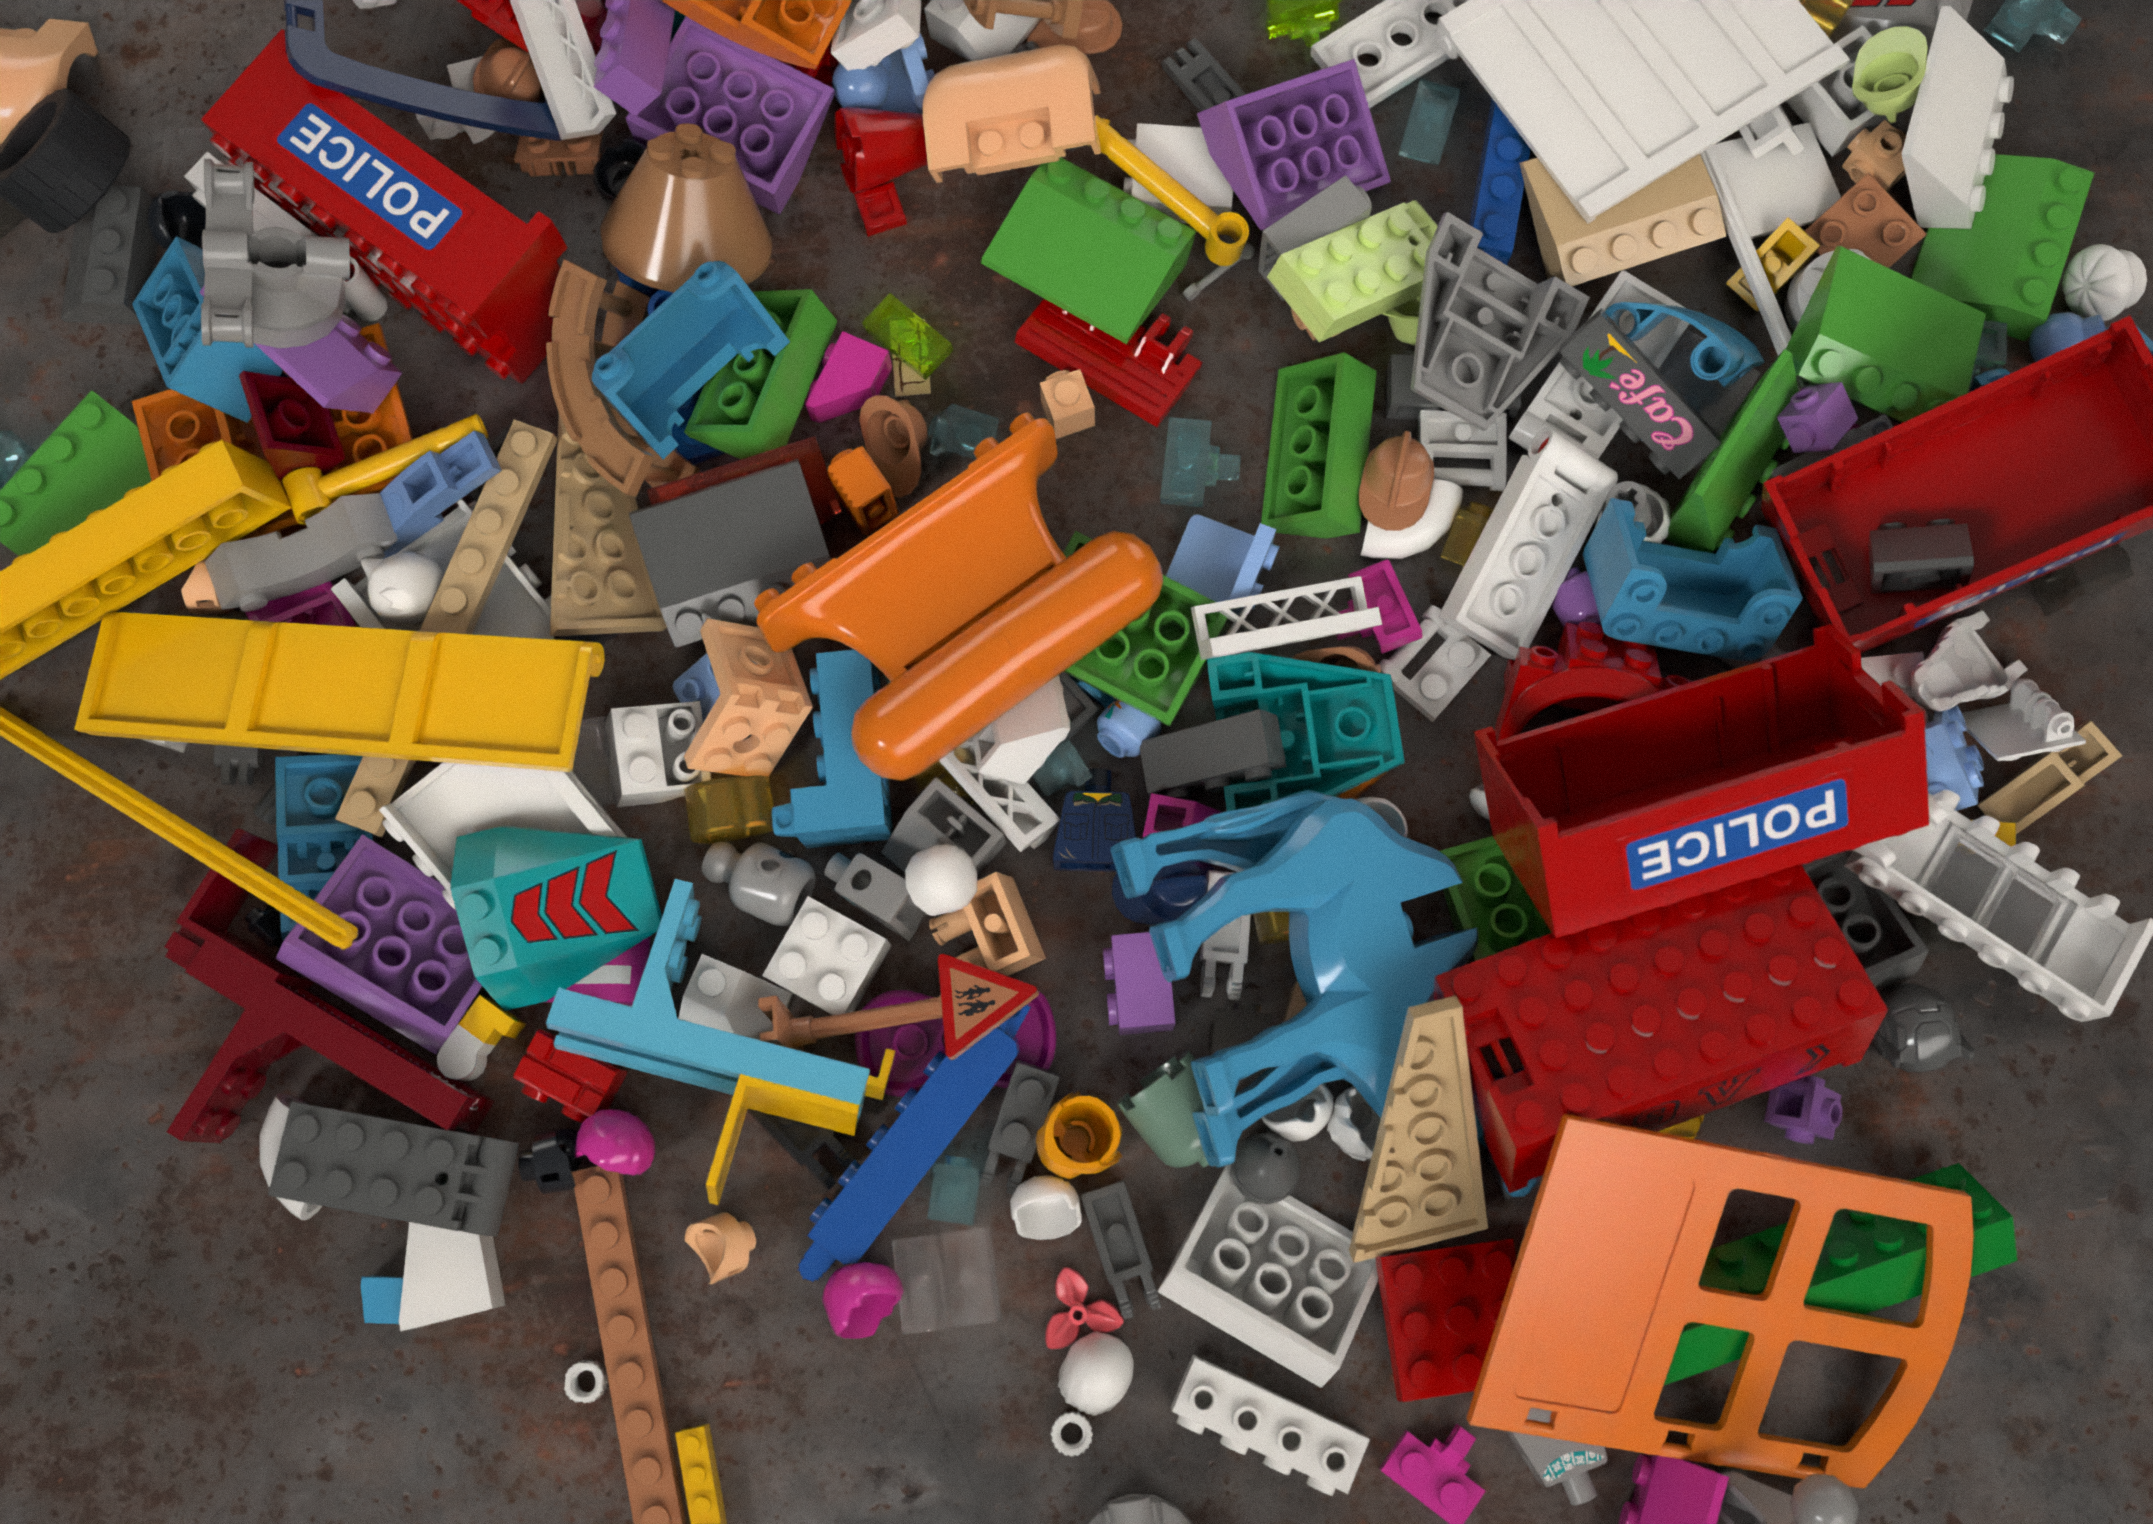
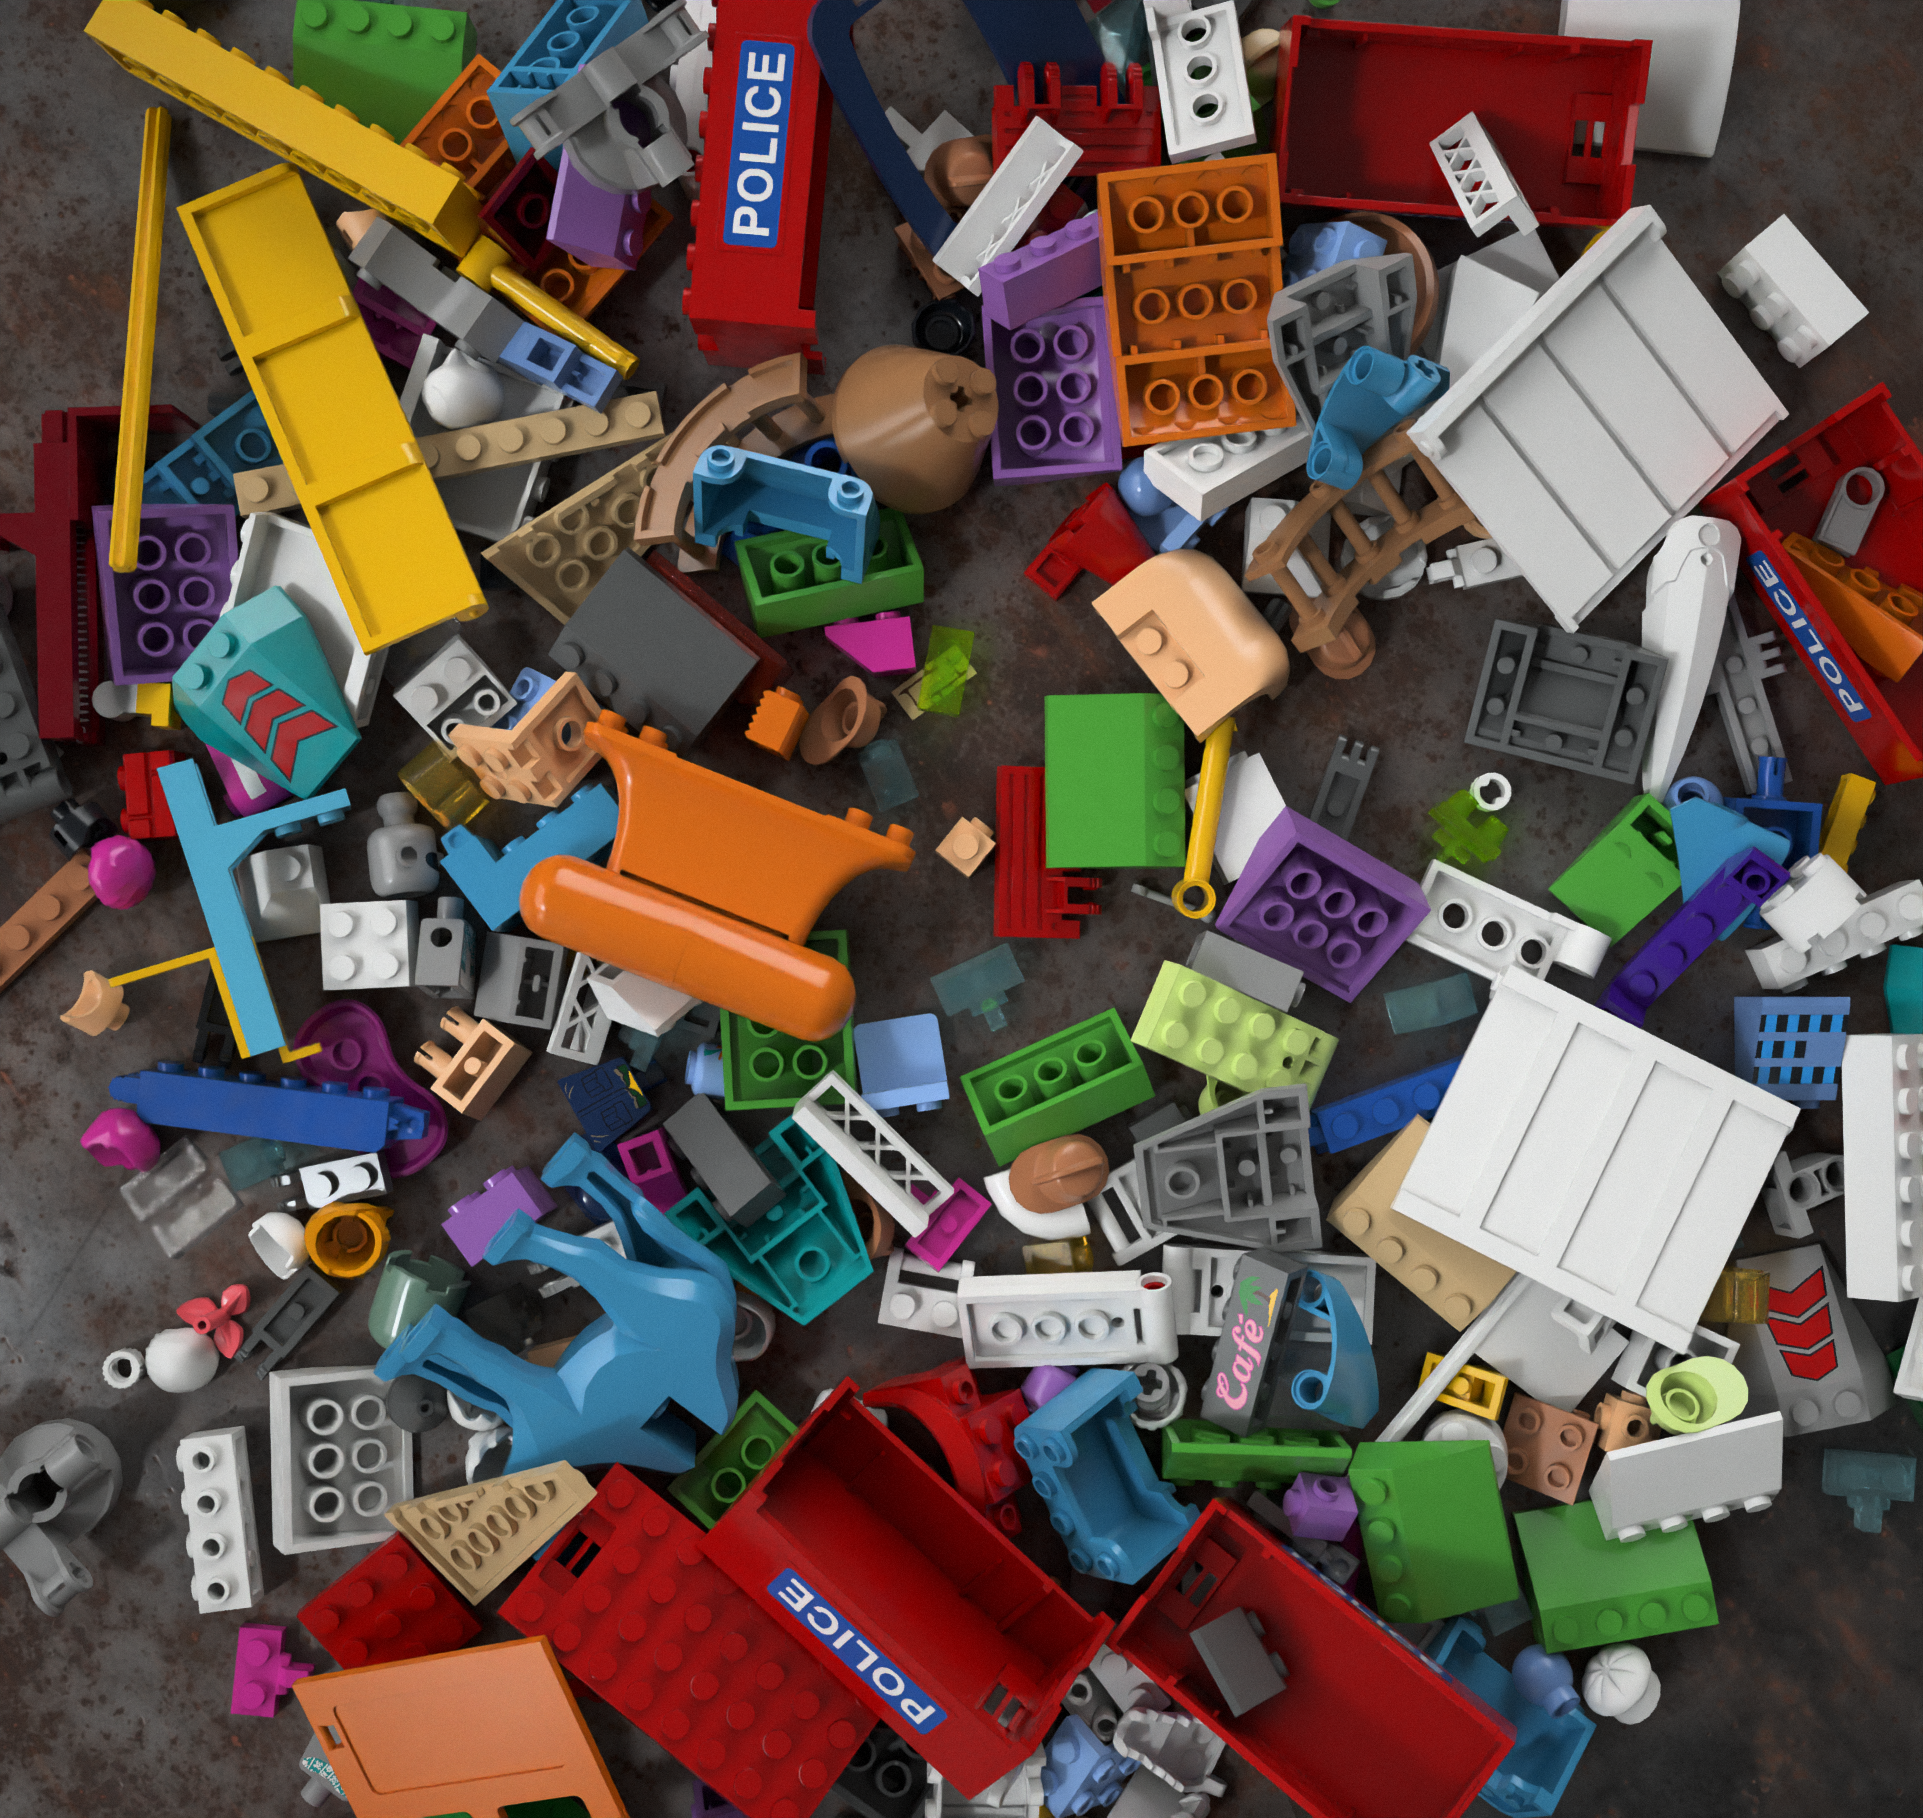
camera: 60 degrees right, 10 degrees up
nougat piece [758,954,1039,1060] -> none
white hair [905,844,977,916] -> none

